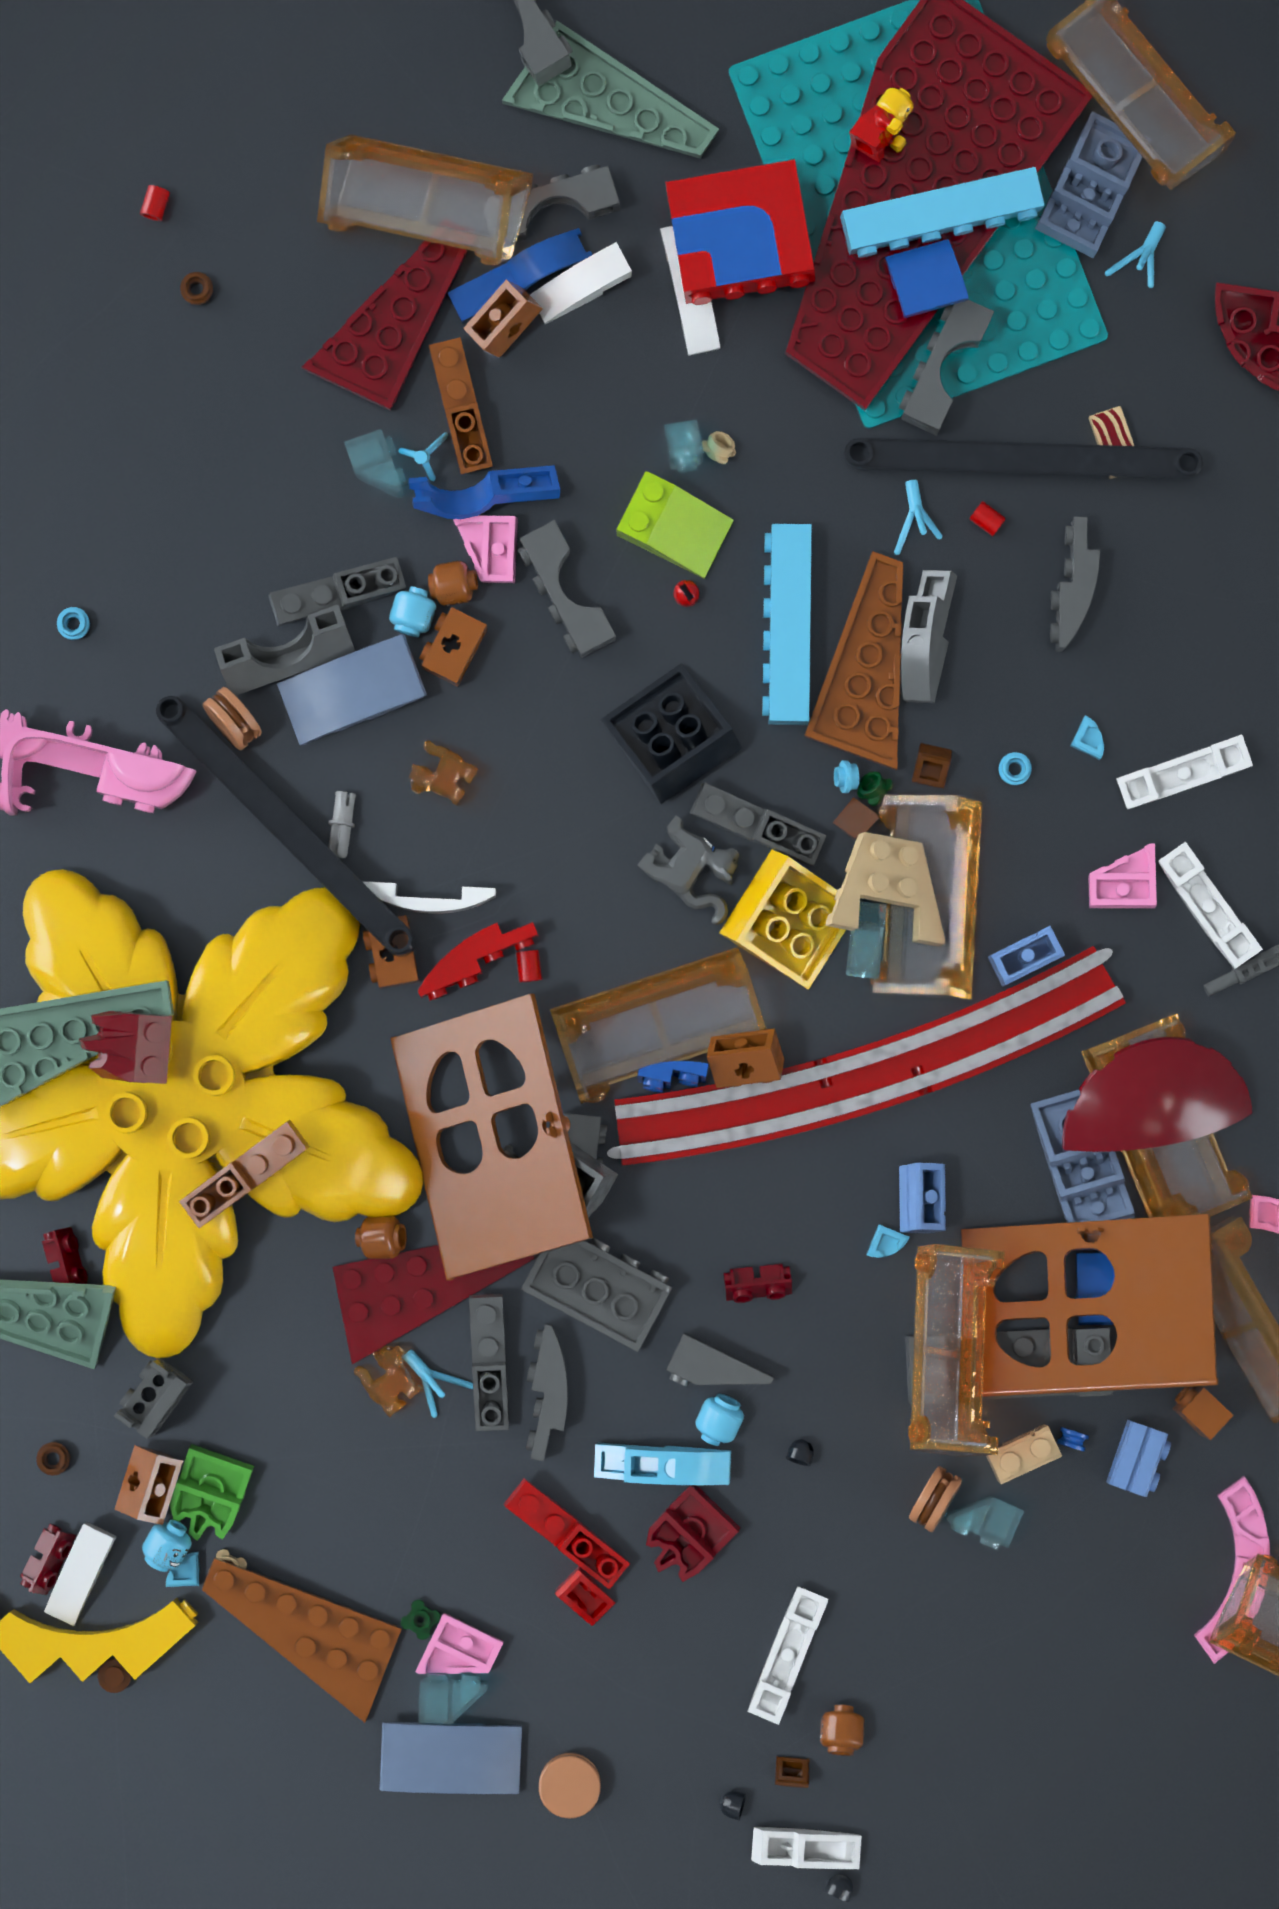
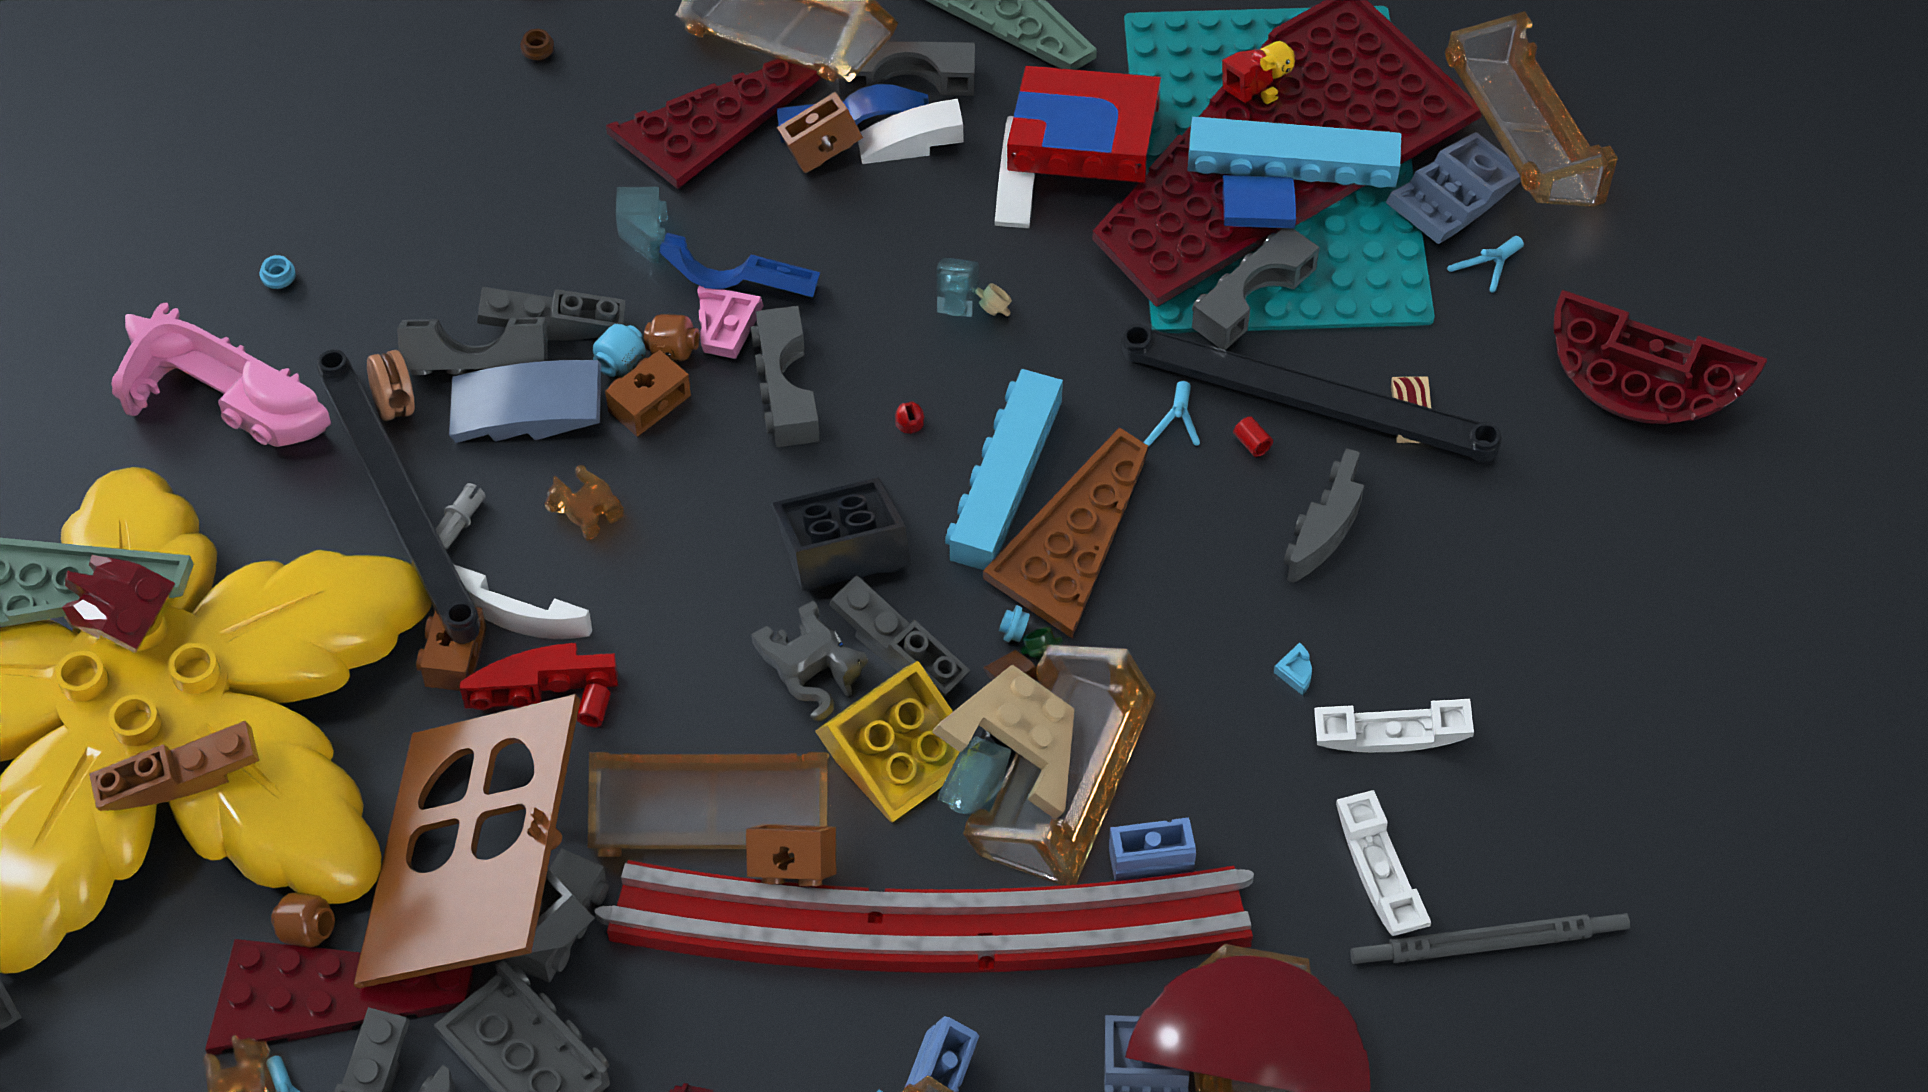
camera: 20 degrees right, 30 degrees down
medium azure plant [399,432,449,481] -> none
dark orange slope [429,337,493,474] -> none
lime slope [616,471,734,579] -> none
blue slope [637,1061,709,1093] -> none
dark grey slope [901,570,957,703] -> none
reddish brown slope [912,743,952,789] -> none
medium azure plate [998,752,1032,785] -> none
bright pink wing [1088,844,1157,908] -> none

